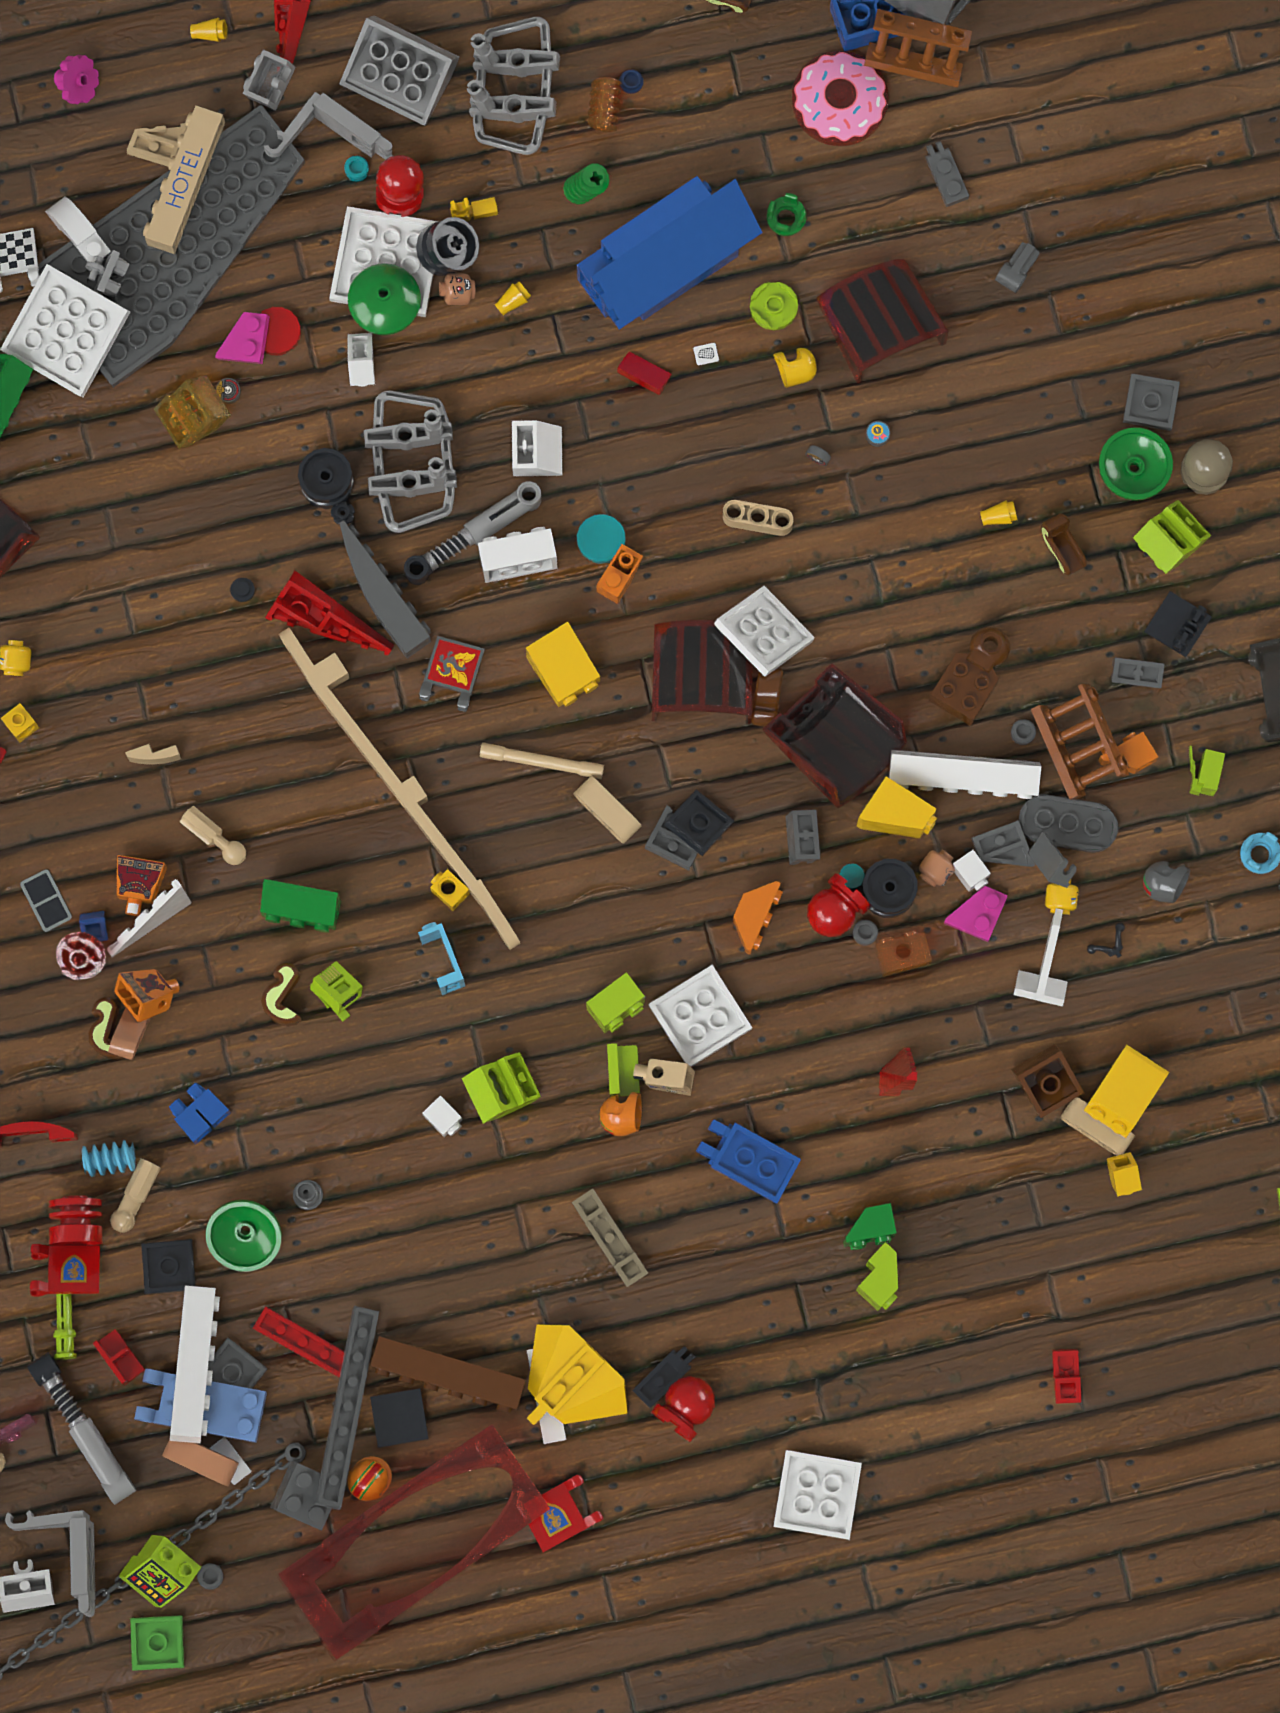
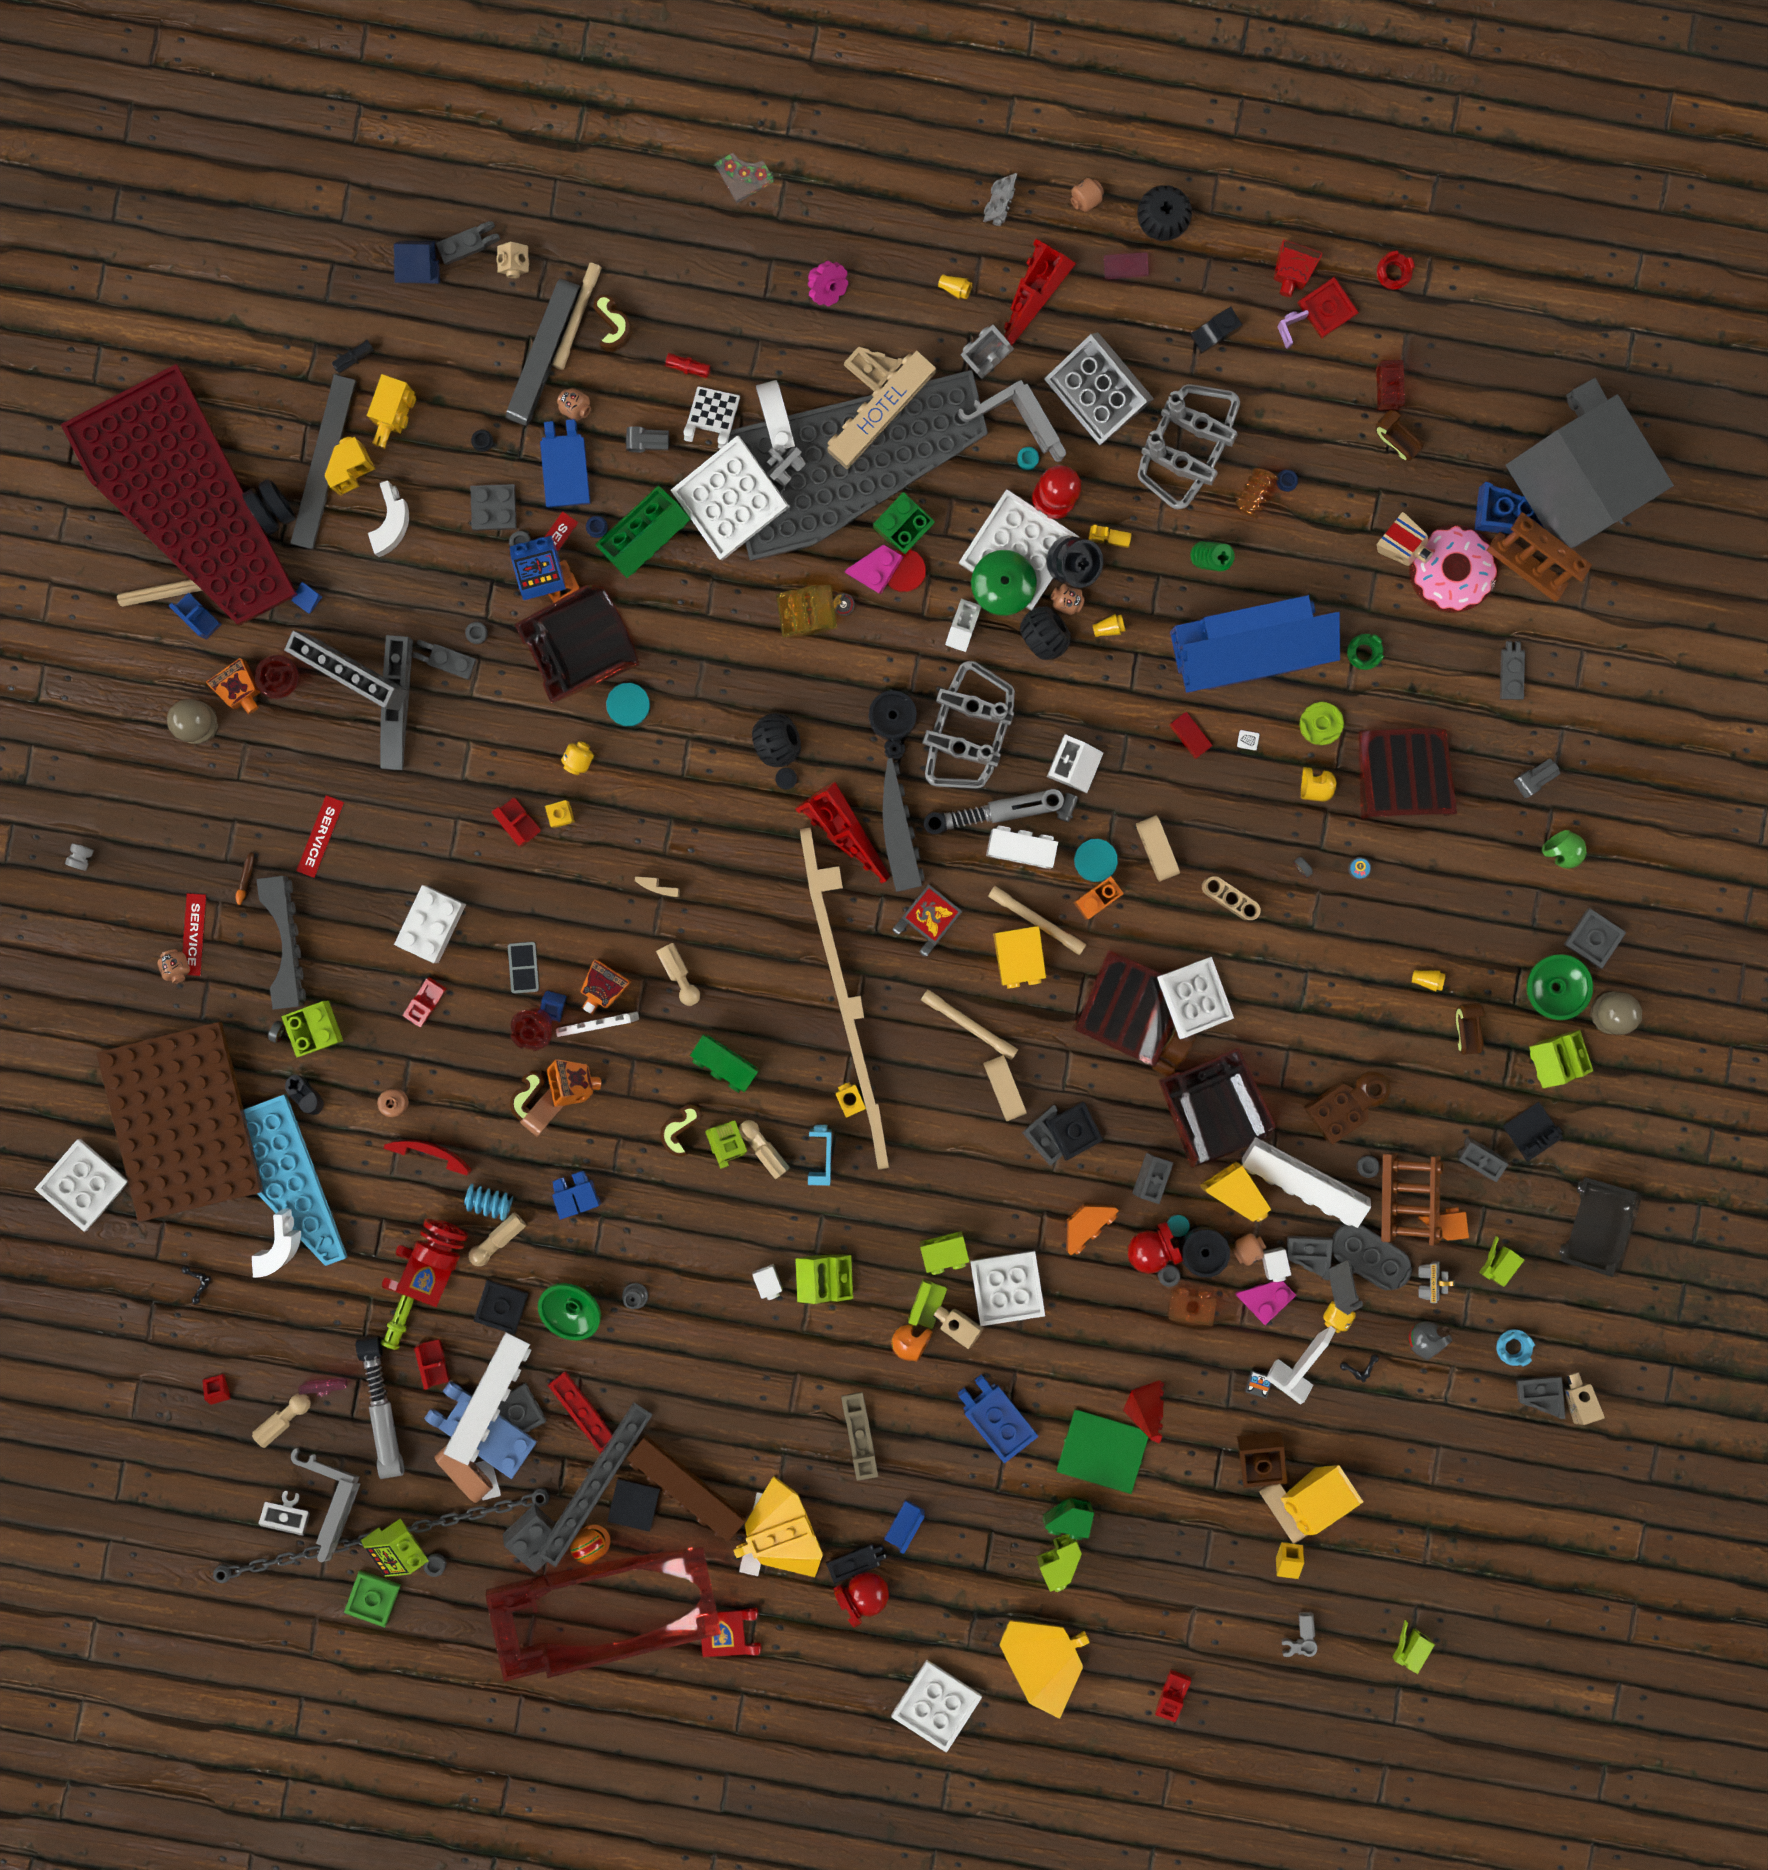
camera: 25 degrees right, 10 degrees up
none -> teal tile [606,683,650,727]
none -> tan piece [738,1120,790,1179]
none -> black wheel [752,713,801,767]
none -> green slope [873,492,935,554]
none -> blue panel [884,1500,925,1554]
none -> tan piece [988,886,1086,955]
none -> yellow panel [999,1620,1090,1719]
none -> black wheel [1020,606,1071,660]
none -> dark grey pin [1056,793,1079,822]
none -> green piece [1056,1409,1148,1494]
none -> tan beam [1136,815,1180,882]
none -> tile [1245,1370,1271,1398]
none -> light grey bar [1281,1612,1317,1657]
none -> torso [1377,512,1433,566]
none -> light grey hips [1419,1261,1455,1303]
none -> bright green helmet [1541,830,1587,869]

